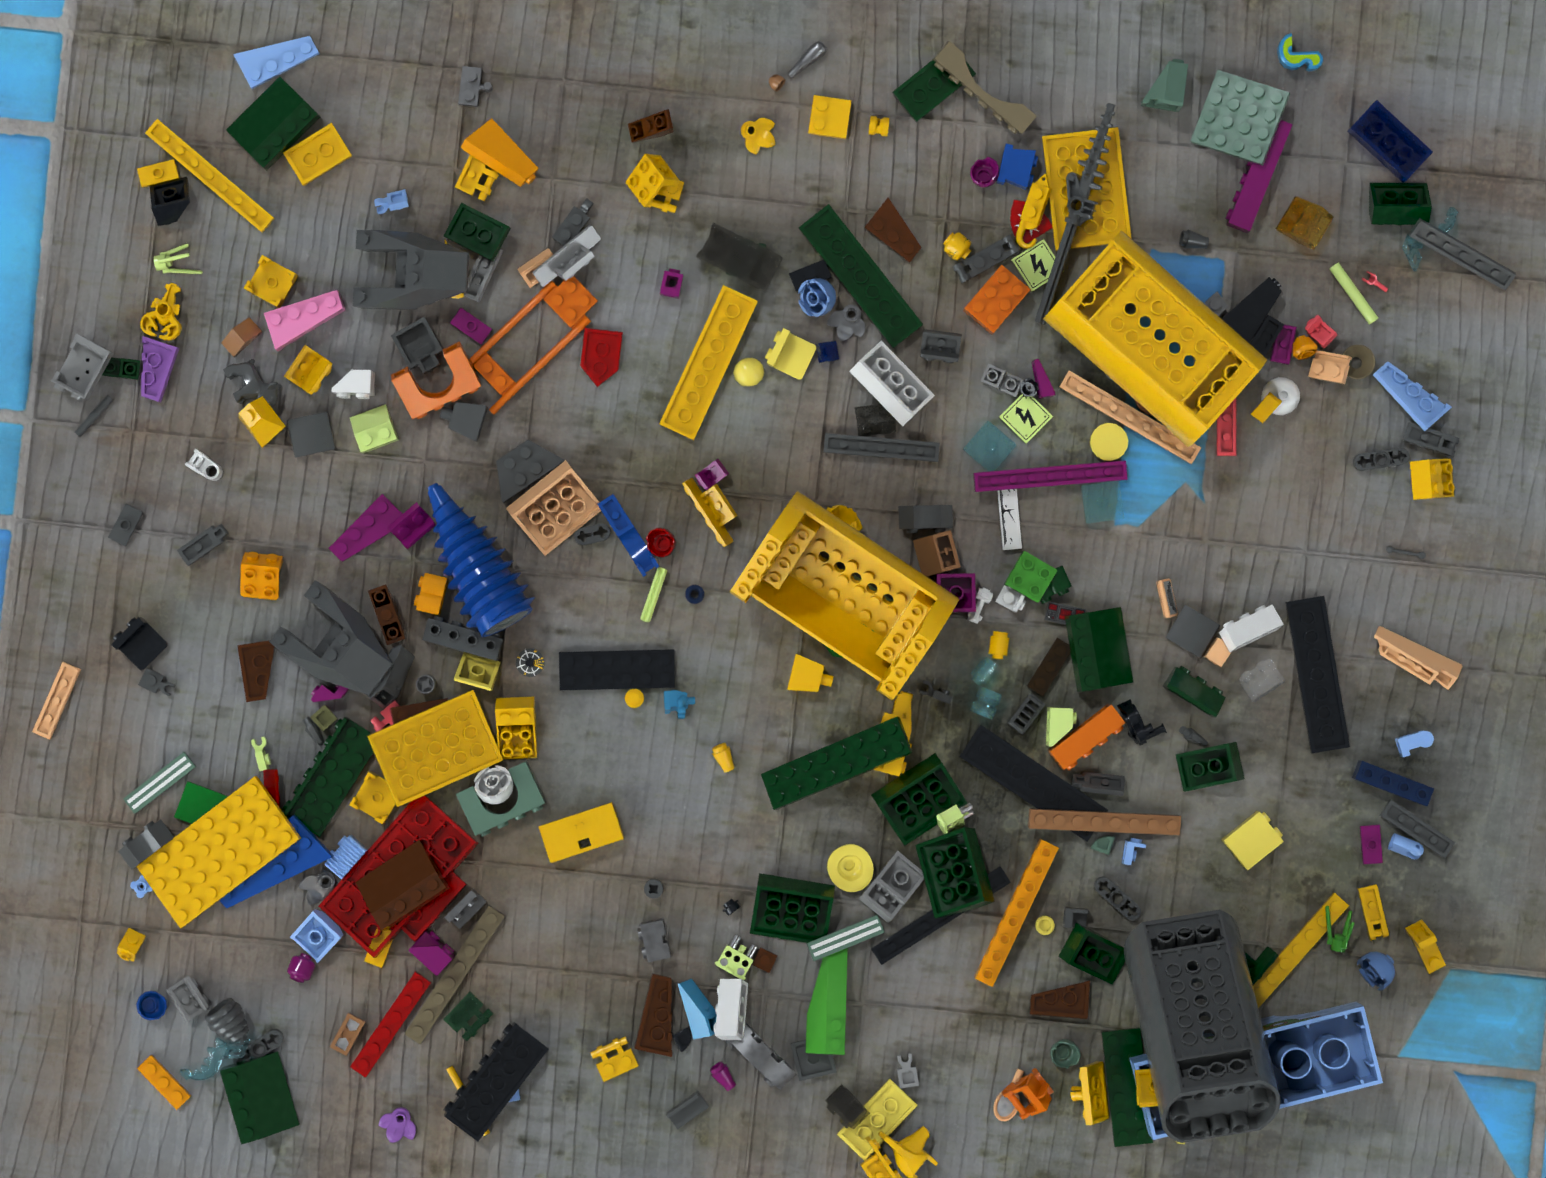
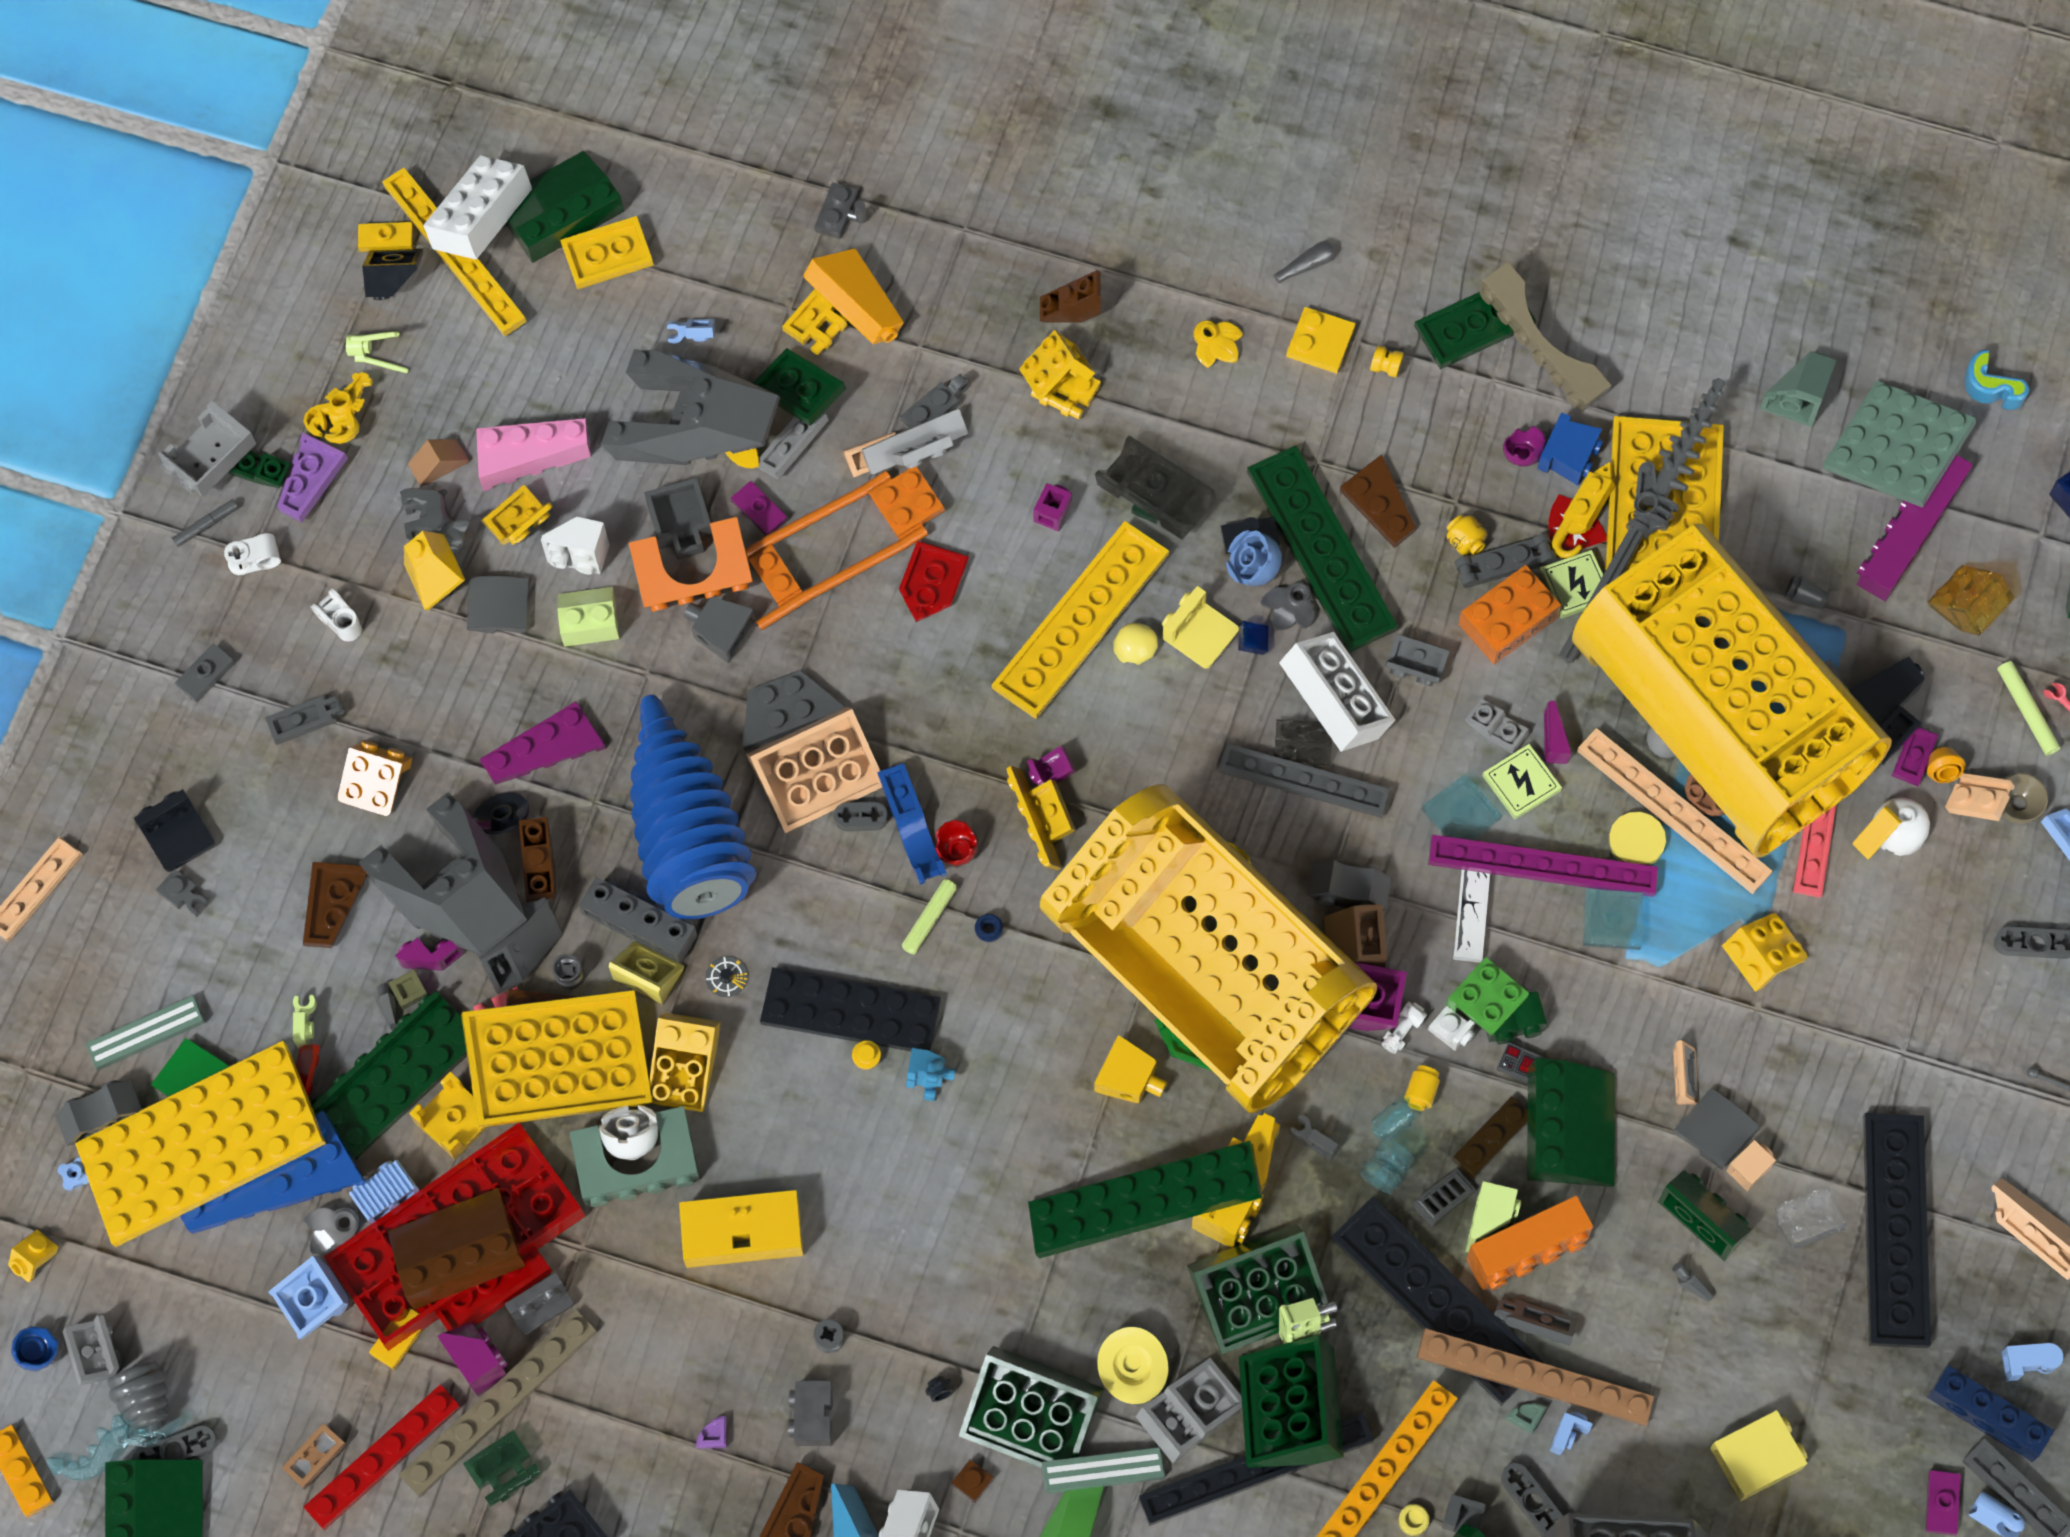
camera: 15 degrees right, 20 degrees down
light blue wing [233,36,320,89] -> none
yellow panel [244,255,299,308] -> none
magenta head [287,953,315,983] -> none
magenta bracket [388,502,436,549] -> none
light orange brick [414,573,449,616] -> none
yellow cone [712,743,735,773] -> none
yellowish green piece [715,935,757,980] -> none
medium nougat hinge [769,74,786,92] -> none
black plate [1020,378,1039,397] -> none
black piece [1117,699,1167,746] -> none
dark green slope [1175,742,1245,792] -> none
white brick [1219,604,1284,653] -> none
coral bracket [1305,315,1337,349] -> none
none -> white piece [224,533,281,576]
none -> white brick [423,155,532,260]
none -> black dish [474,793,529,834]
none -> medium lavender tile [696,1416,727,1449]
none -> yellow bracket [1722,913,1808,992]

